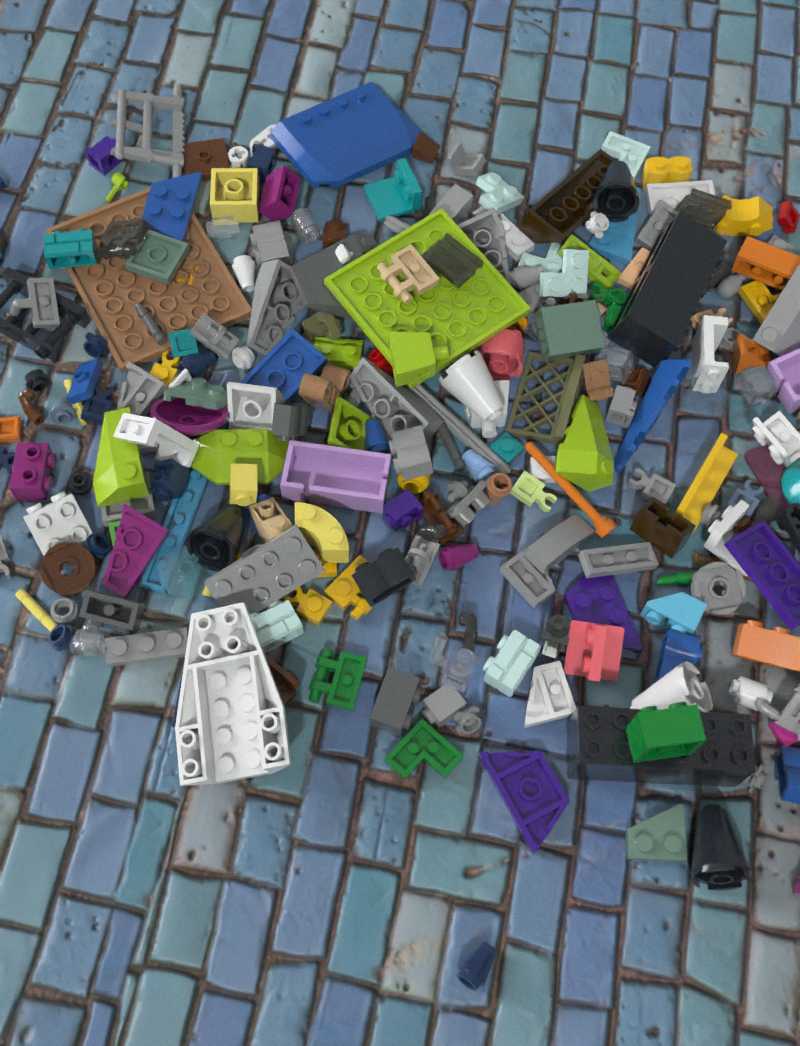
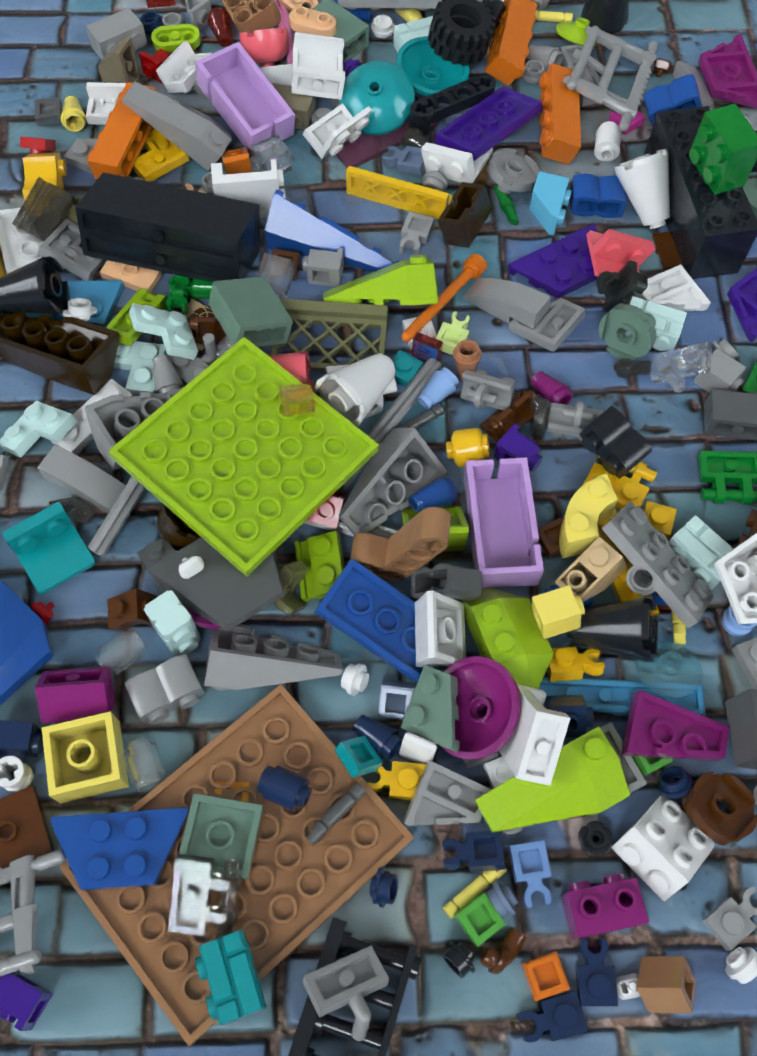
camera: 100 degrees left, 0 degrees up
blue plate [66,358,103,404] -> none
lime hand [105,172,128,203] -> none
light grey hips [189,313,240,360] -> none
white cone [232,255,255,293] -> none
tan plate [377,244,440,304] -> none
lime torso [388,332,449,387] -> none
light grey brick [388,425,433,481] -> none
clear smoke plate [423,233,483,289] -> none
light grey plate [578,542,659,578] -> none
medium nougat bracket [582,359,614,401] -> none
none -> red rock [30,601,55,624]
none -> light aqua brick [144,590,201,657]
none -> dark blue brick [257,765,312,812]
none -> clear yellow slope [279,383,315,416]
none -> clear red tile [412,332,443,361]
none -> bright green plate [454,893,506,947]
none -> medium blue plate [508,840,552,909]
none -> yellow plate [547,647,605,682]
none -> sand green plate [598,303,656,361]

